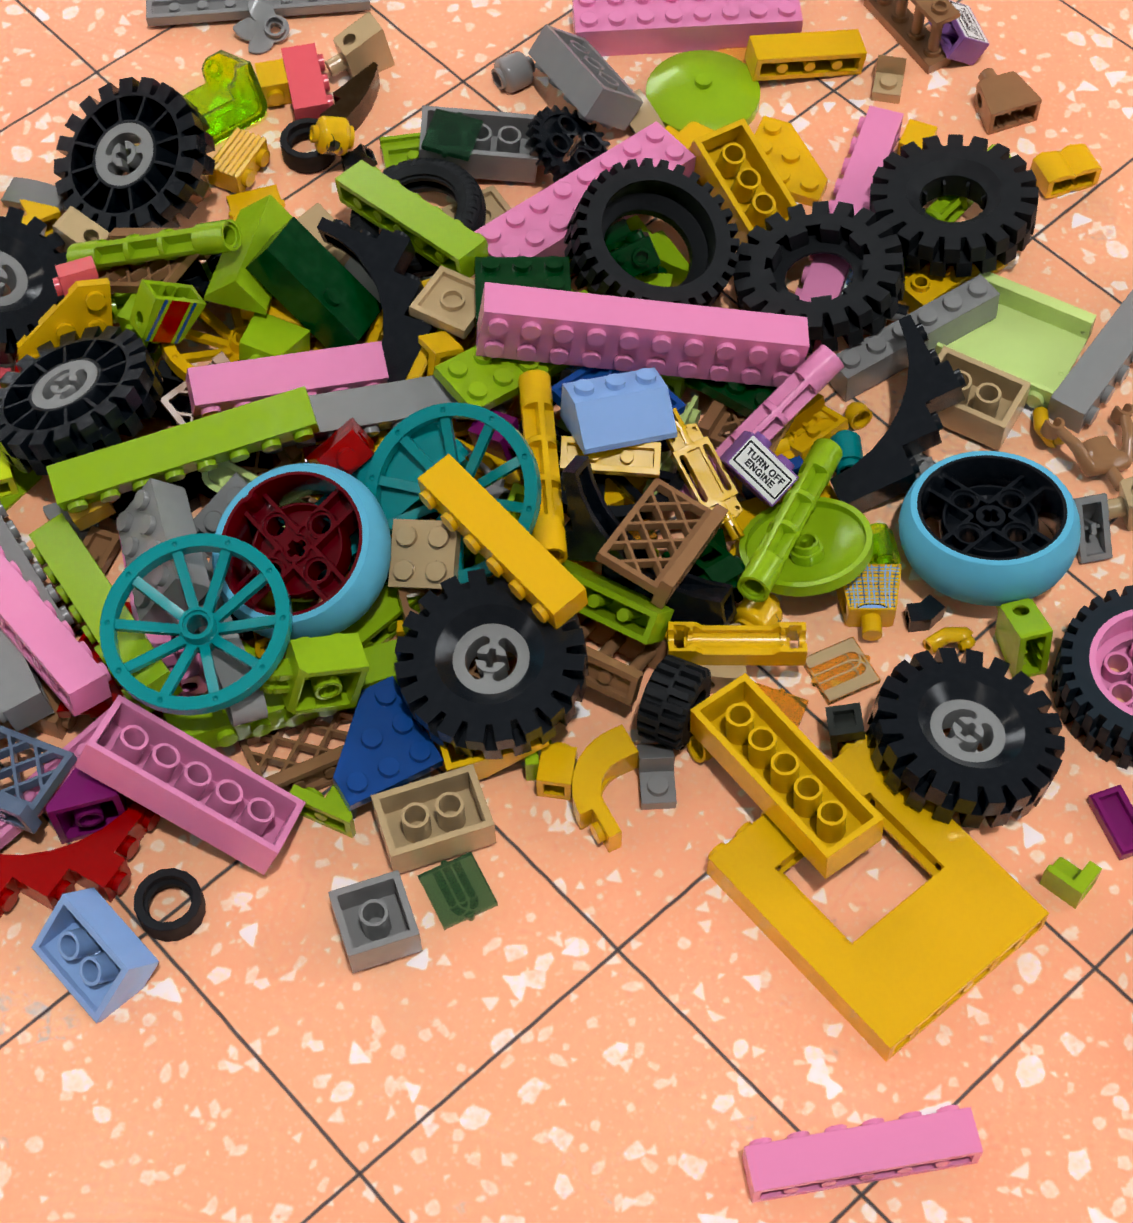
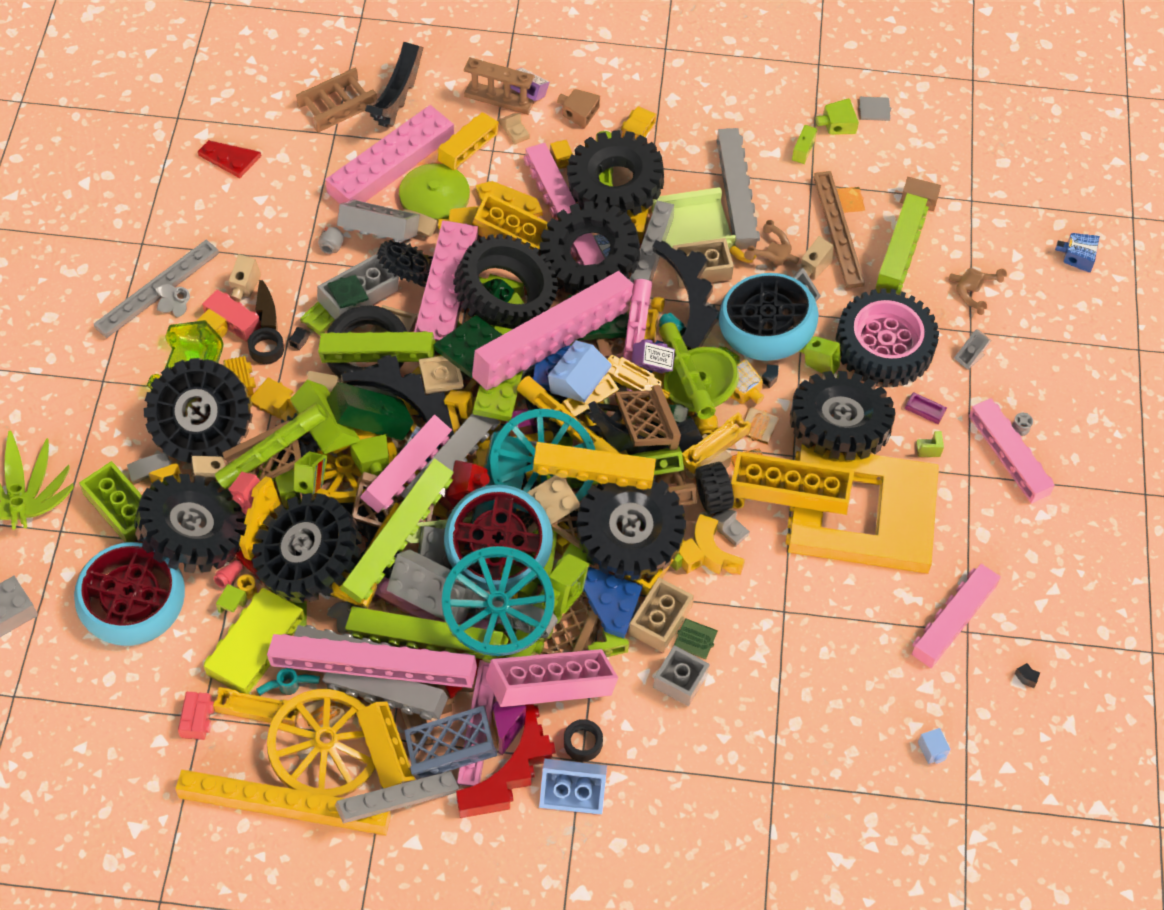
camera: 45 degrees left, 0 degrees up
yellow head [309,116,355,156] -> none
pearl dark grey panel [825,702,866,758] -> none
yellow arm [923,627,976,654] -> none

